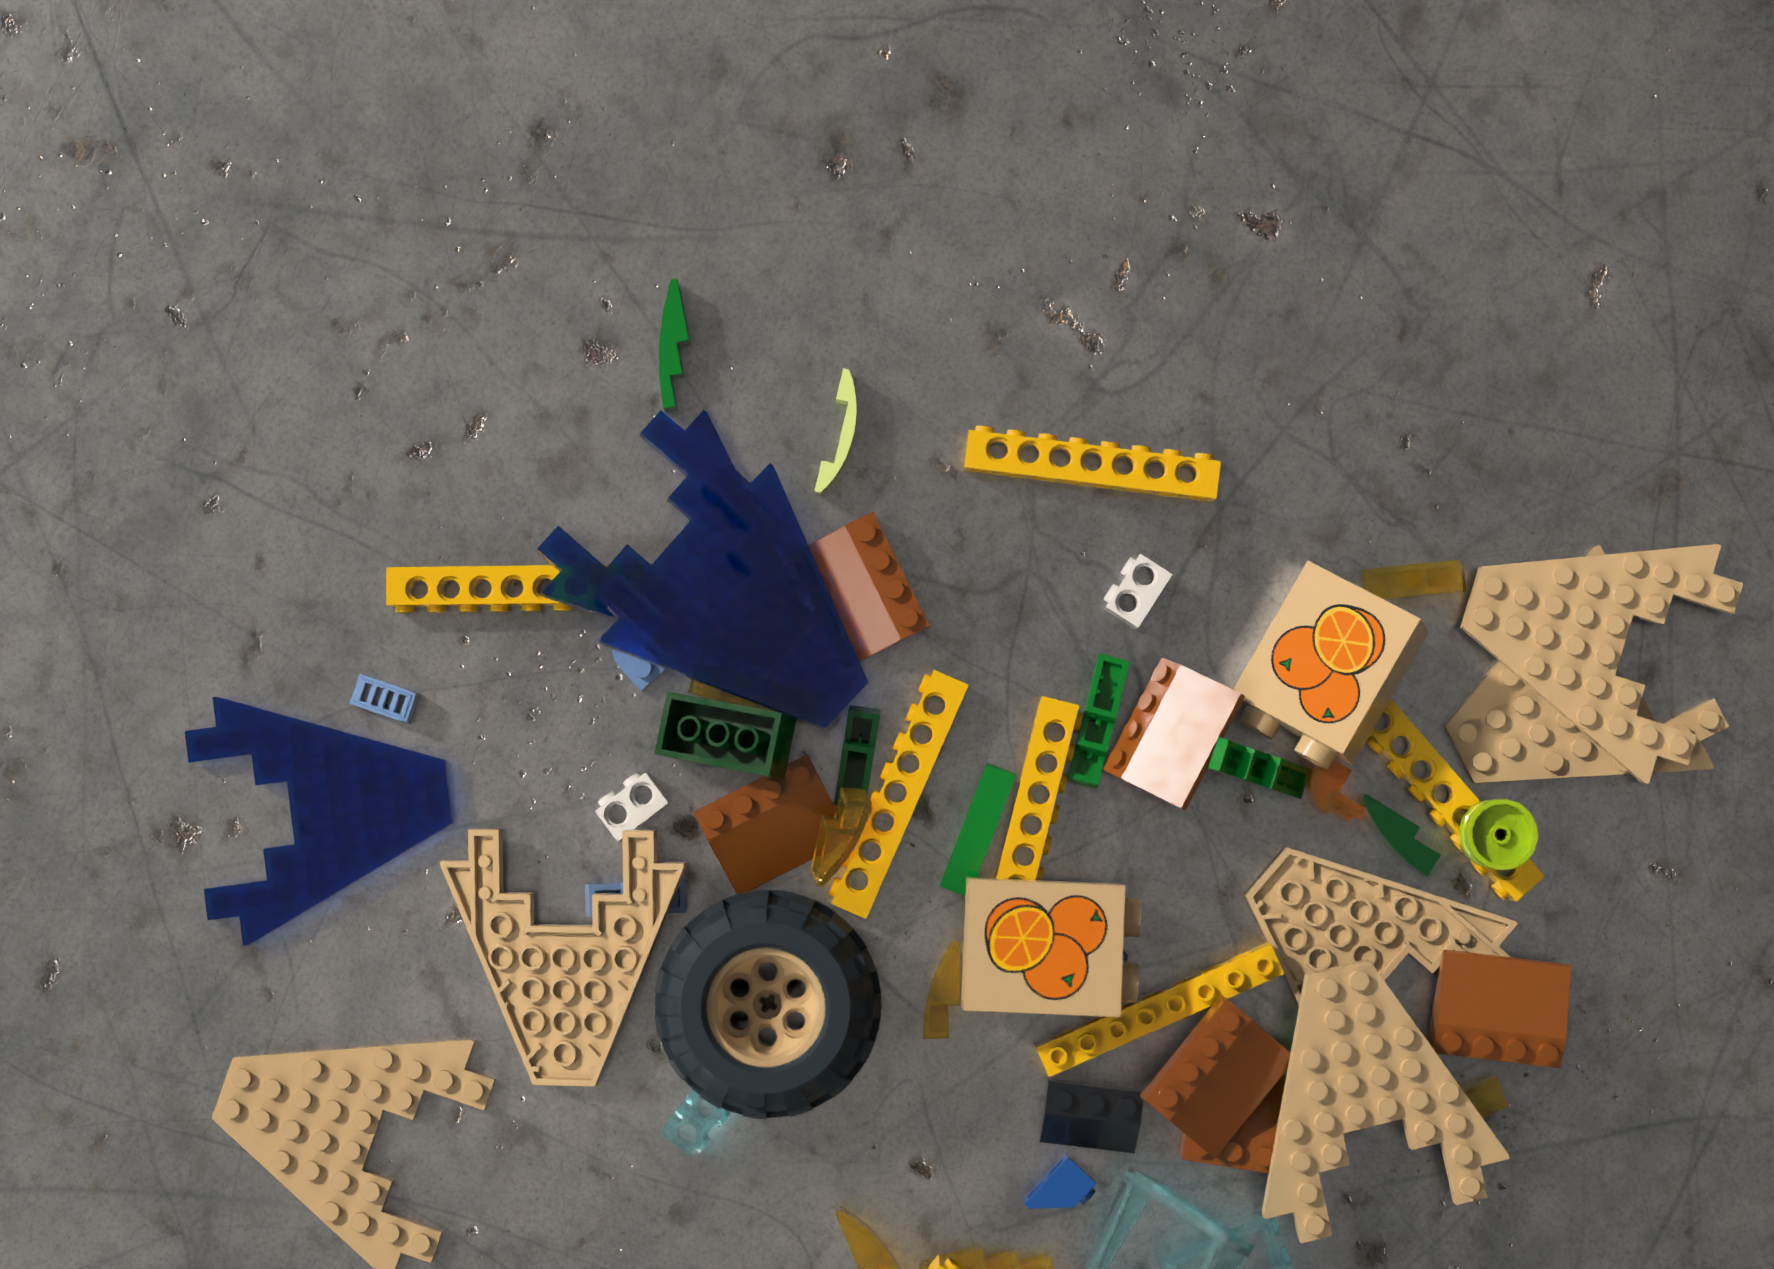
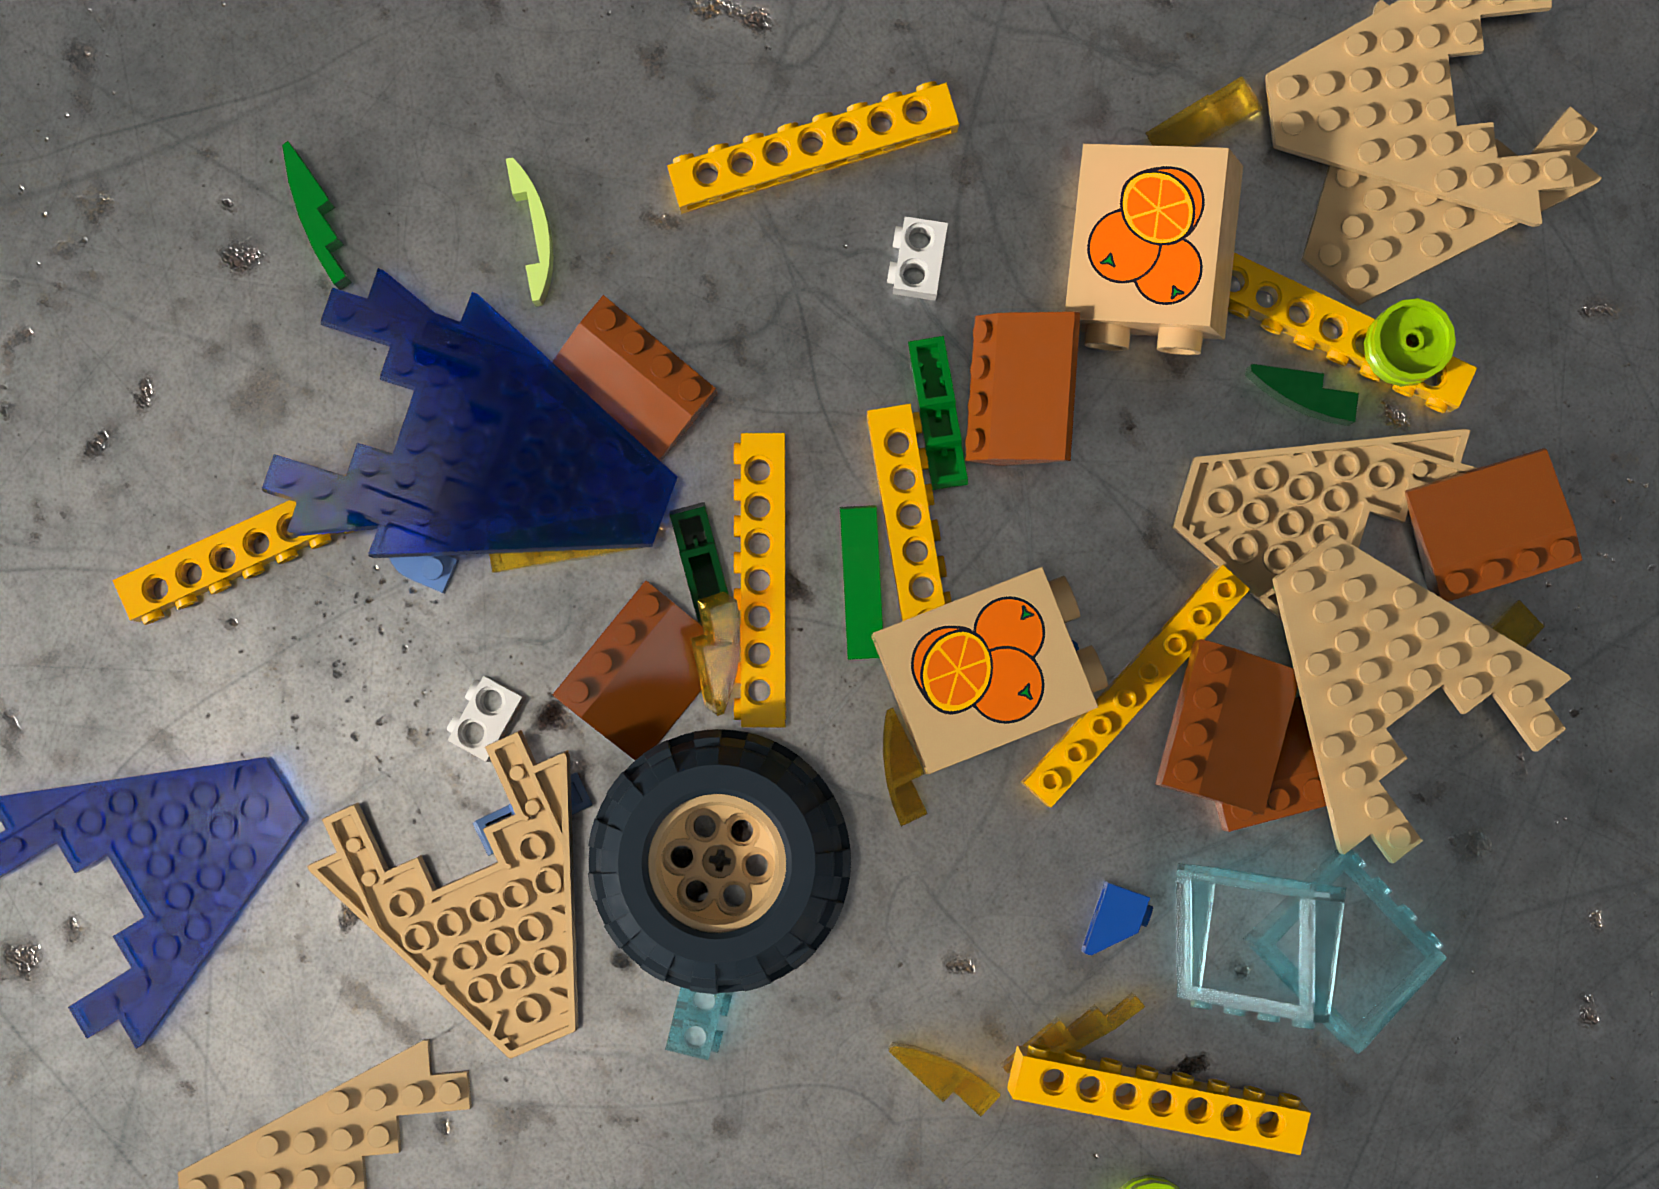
camera: 25 degrees left, 0 degrees up
medium blue slope [349,674,420,724] -> none
dark green brick [654,691,797,780] -> none
black slope [1039,1078,1144,1153] -> none
green slope [1208,737,1311,799] -> none
clear orange brick [1306,760,1366,822] -> none

